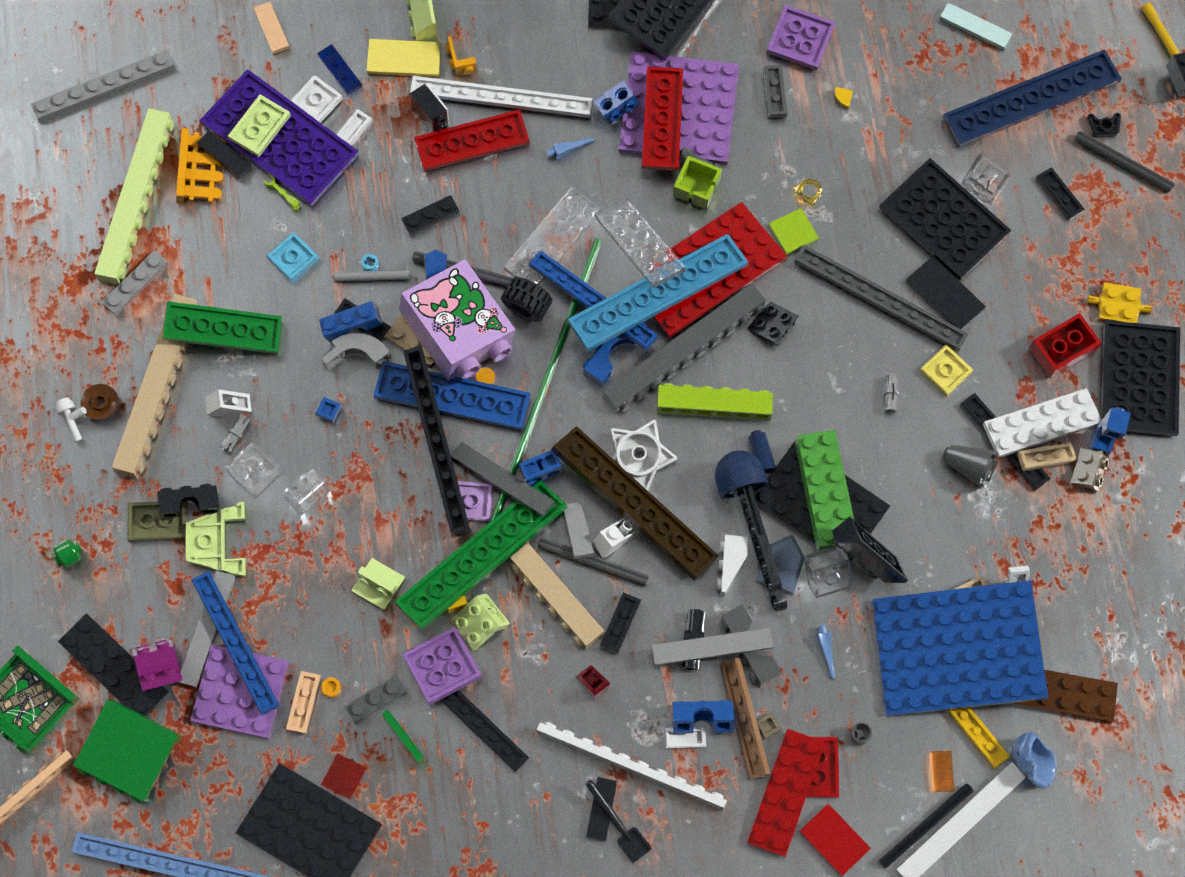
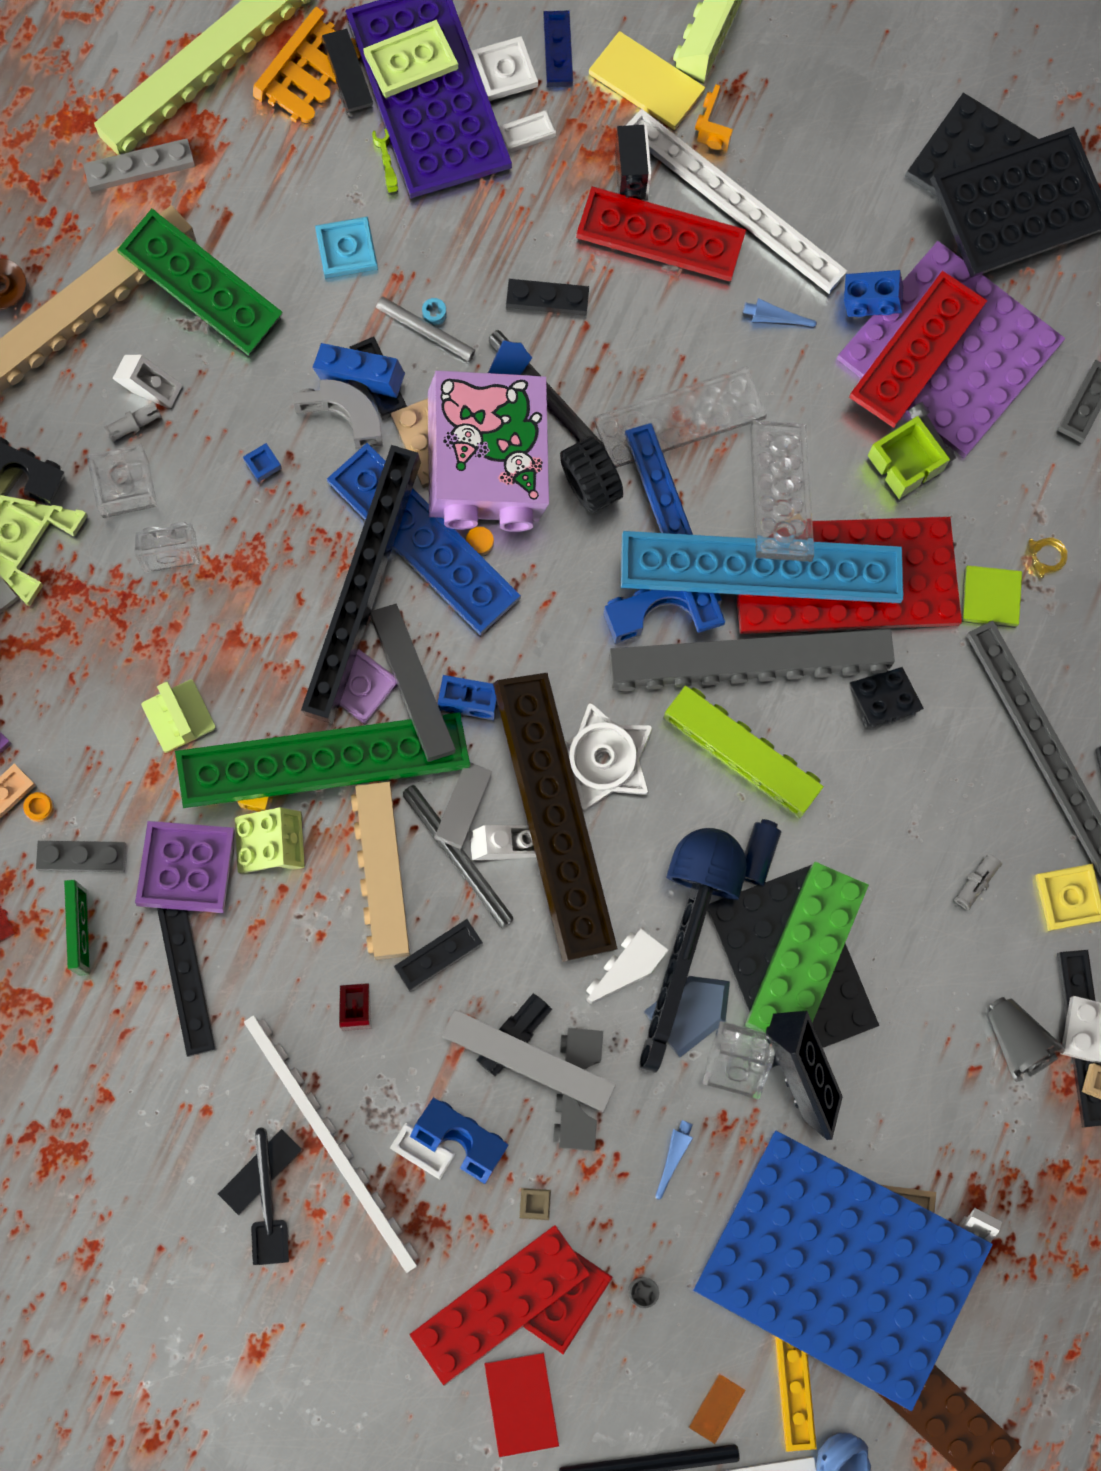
camera: 30 degrees right, 5 degrees up
green piece [489,238,602,523] -> none
medium nougat plate [720,658,770,780] -> none

